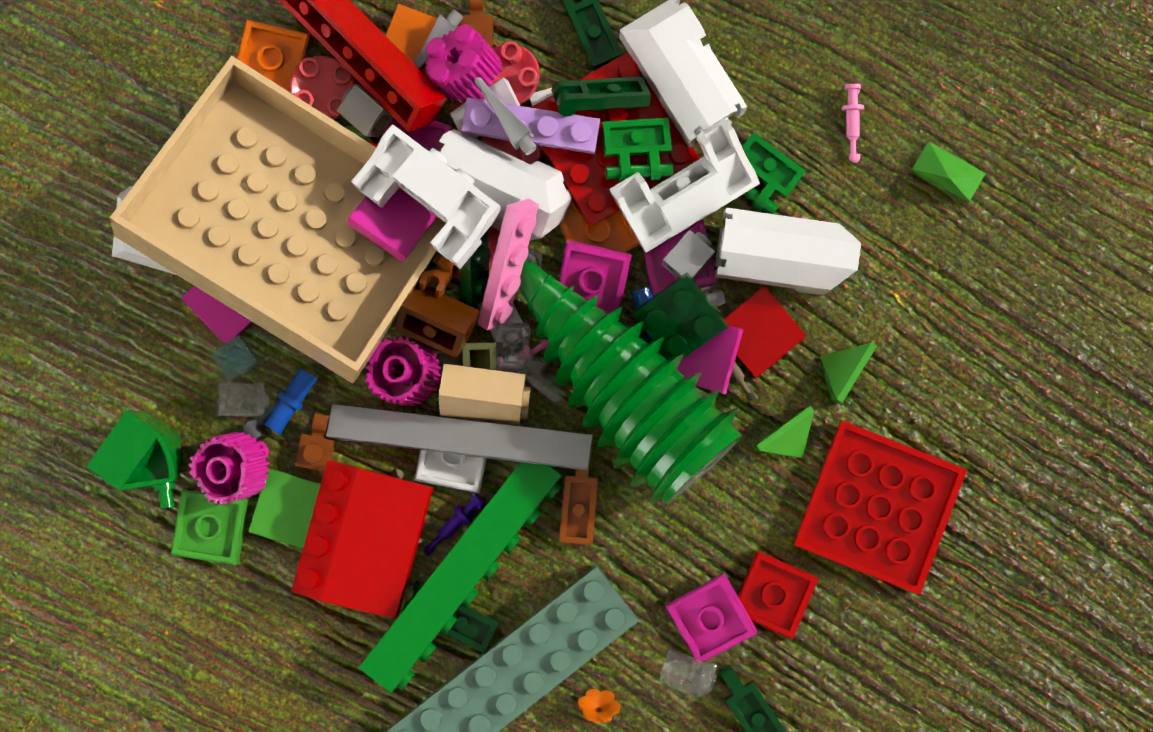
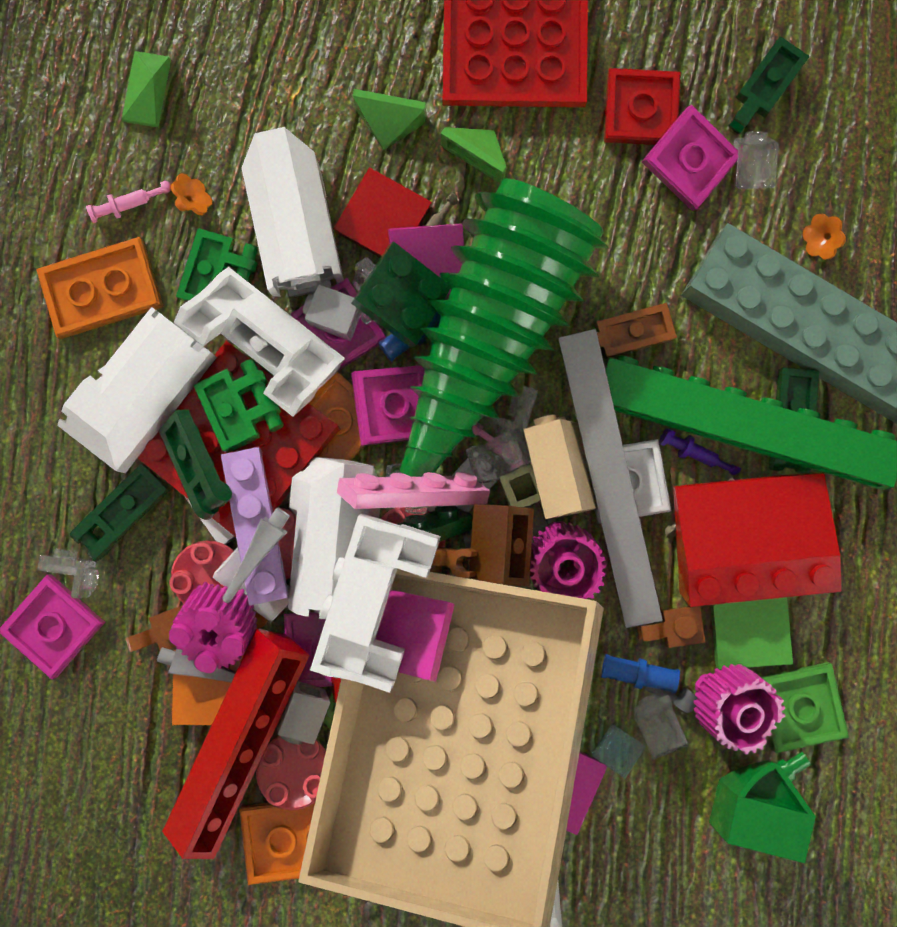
camera: 110 degrees left, 0 degrees up
none -> orange tile [36,237,164,339]
none -> orange plant [171,173,212,216]

